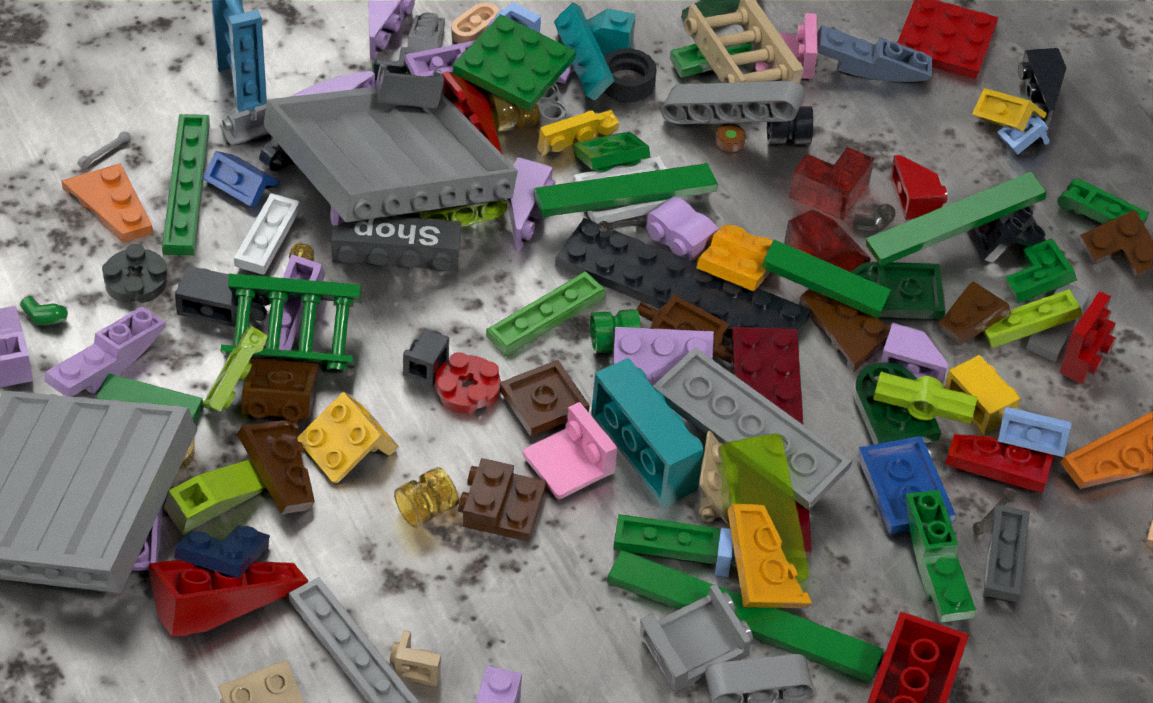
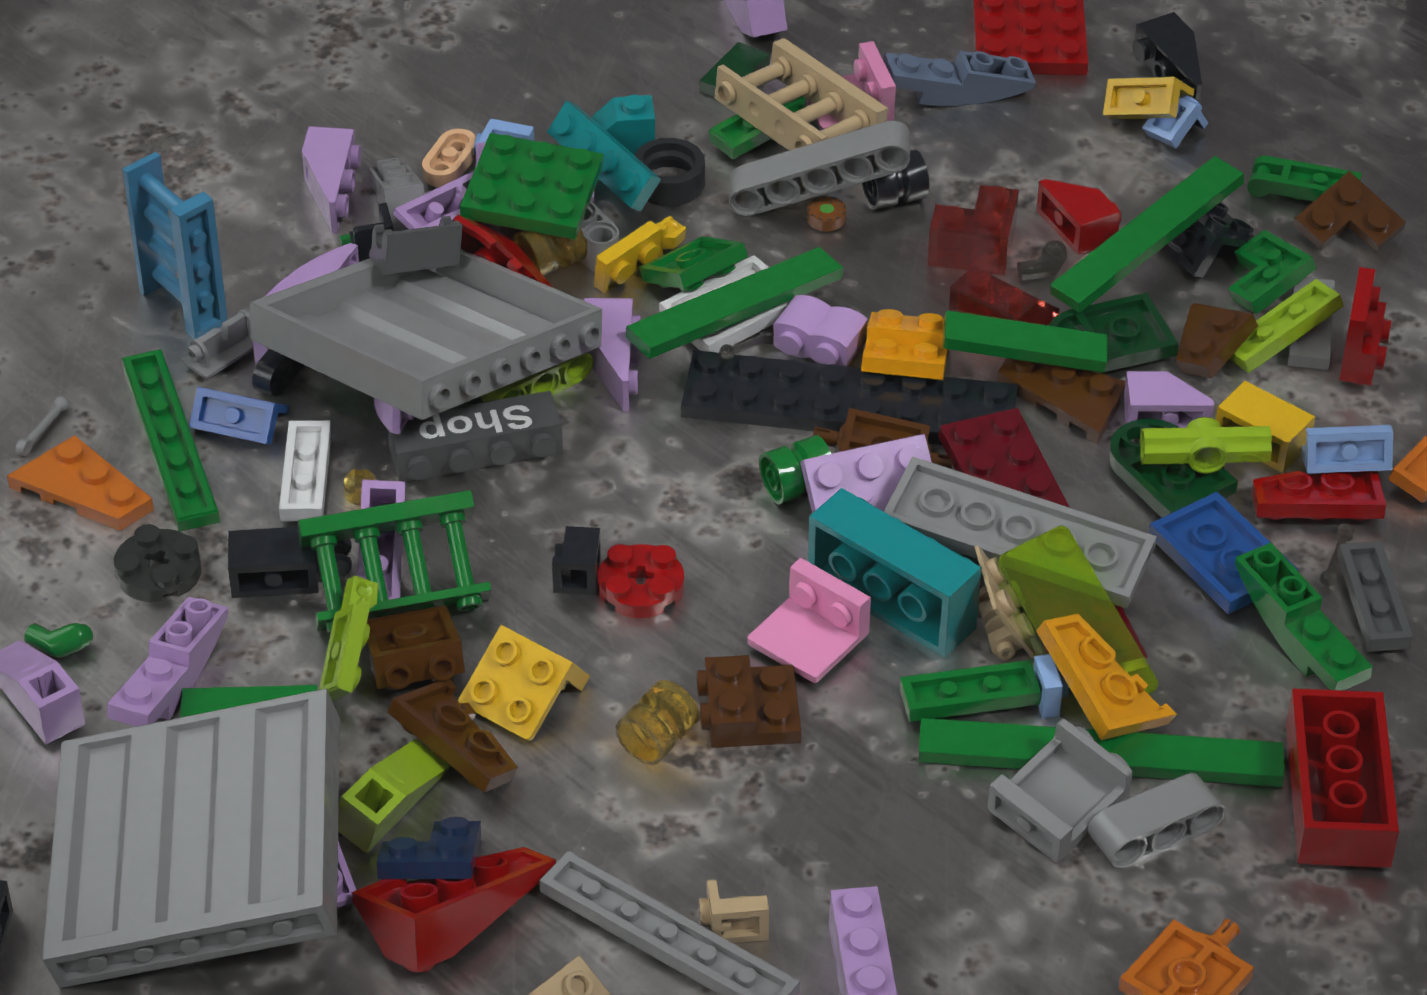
camera: 15 degrees left, 5 degrees down
bright green tile [486,271,606,356] -> none
reddish brown plate [500,360,590,436] -> none

